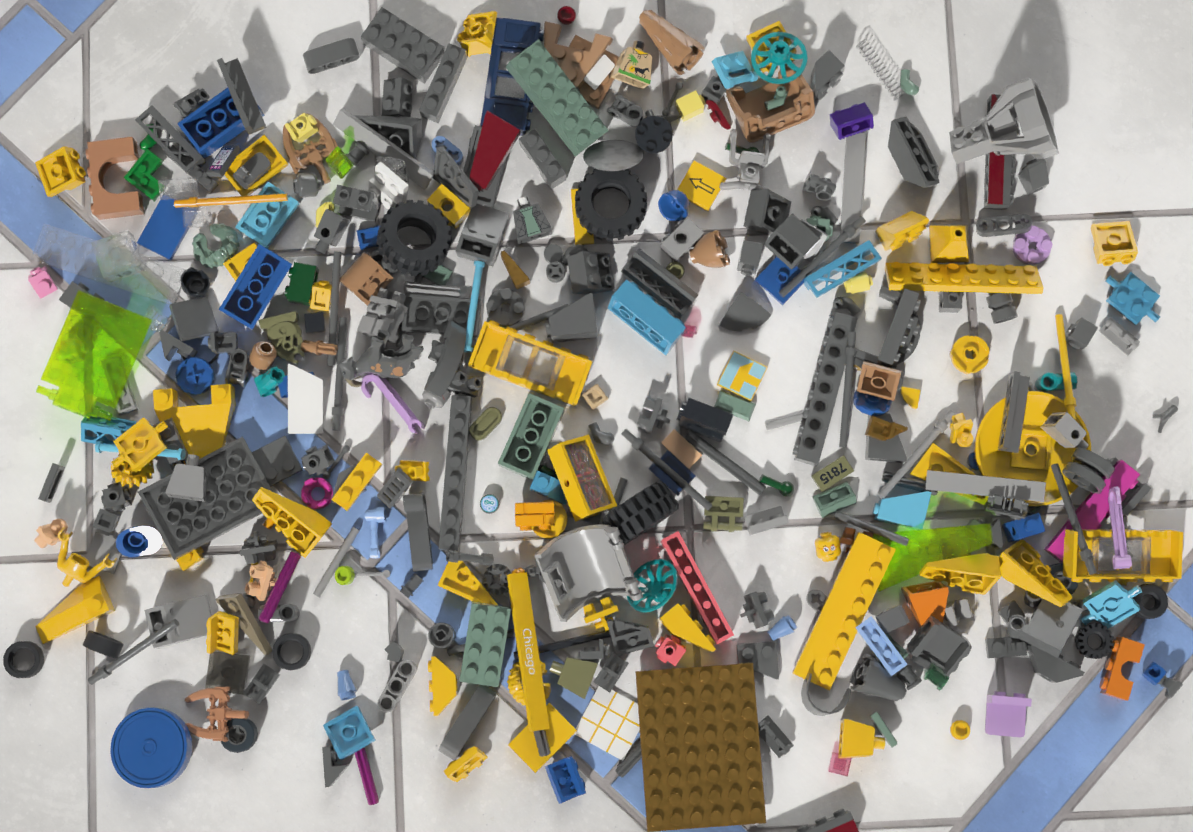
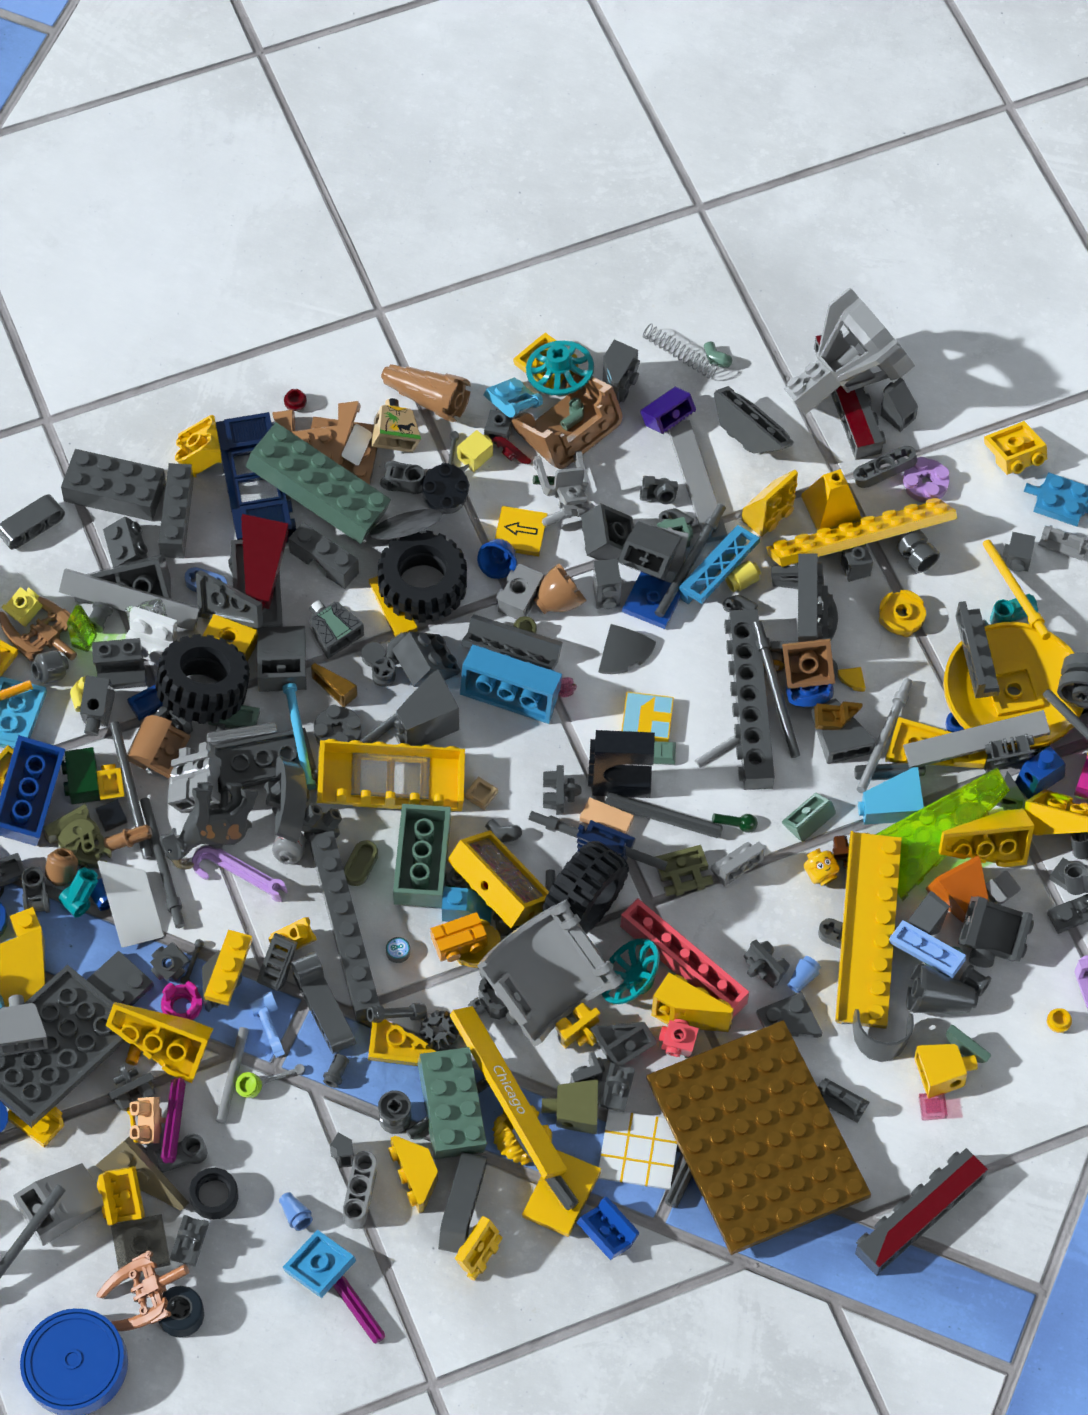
camera: 20 degrees left, 20 degrees down
dark grey slope [322,746,350,787] -> none
black bar [513,630,611,659] -> none
olive tile [811,455,854,492] -> none
dark grey bar [834,511,909,546] -> none
clear green bush [923,665,949,691] -> none
yellow hips [950,413,973,447] -> none
light grey torso [1040,412,1089,449] -> none

